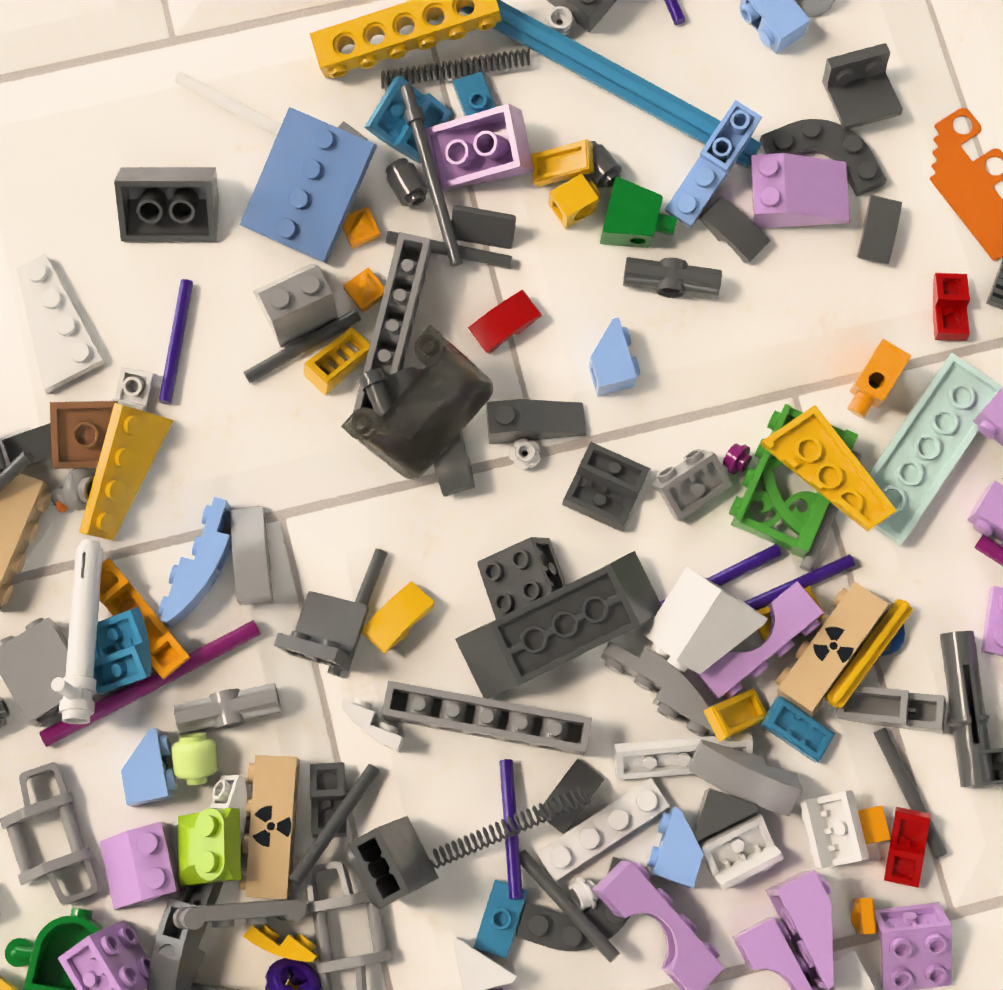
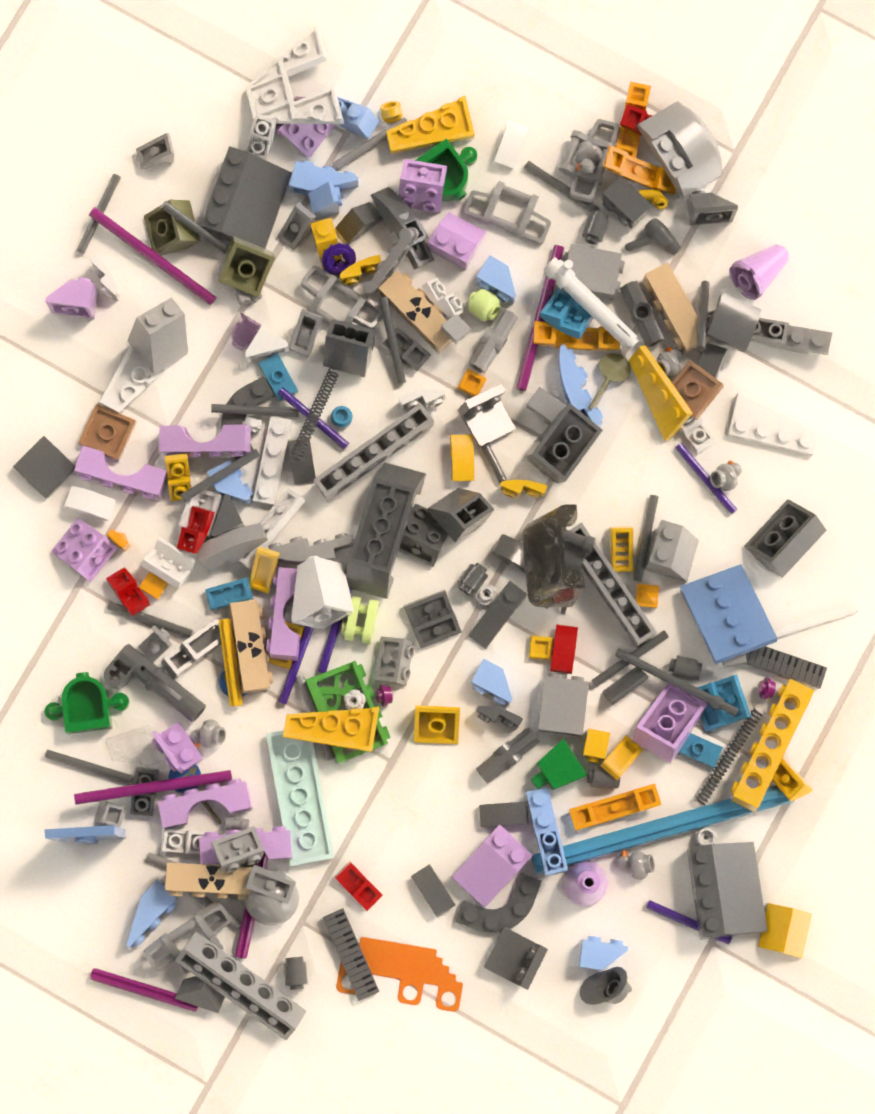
camera: 135 degrees right, 5 degrees up
lime slope [178,808,241,887] -> none
light orange tile [342,206,381,249] -> none
lavender slope [766,870,834,989] -> none
light orange torso [847,339,912,418] -> none
none -> light grey bracket [138,625,173,662]
none -> yellow slope [165,454,192,501]
none -> red slope [177,506,215,554]
none -> dark grey bar [180,449,260,502]
none -> light grey animal [190,719,226,748]
none -> light grey slope [289,309,323,356]
none -> dark azure plate [331,406,353,428]
none -> yellowish green brick [341,596,379,644]
none -> white plate [344,690,366,710]
none -> yellow slope [414,705,460,744]
none -> dark grey slope [427,488,495,543]
none -> light grey slope [441,314,472,344]
none -> light orange tile [457,369,487,397]
none -> dark grey brick [457,563,488,597]
none -> dark grey slope [476,706,523,728]
none -> yellow slope [499,480,547,498]
none -> dark grey slope [524,403,603,484]
none -> yellow tile [529,636,553,660]
none -> light grey brick [537,673,589,737]
none -> lavender cone [563,861,608,906]
none -> light orange slope [569,783,662,831]
none -> olive piece [589,353,631,410]
none -> light grey animal [616,850,655,880]
none -> dark grey piece [620,280,664,347]
none -> light grey animal [710,460,742,491]
none -> dark grey tile [746,646,828,689]
none -> magenta plate [757,677,776,700]

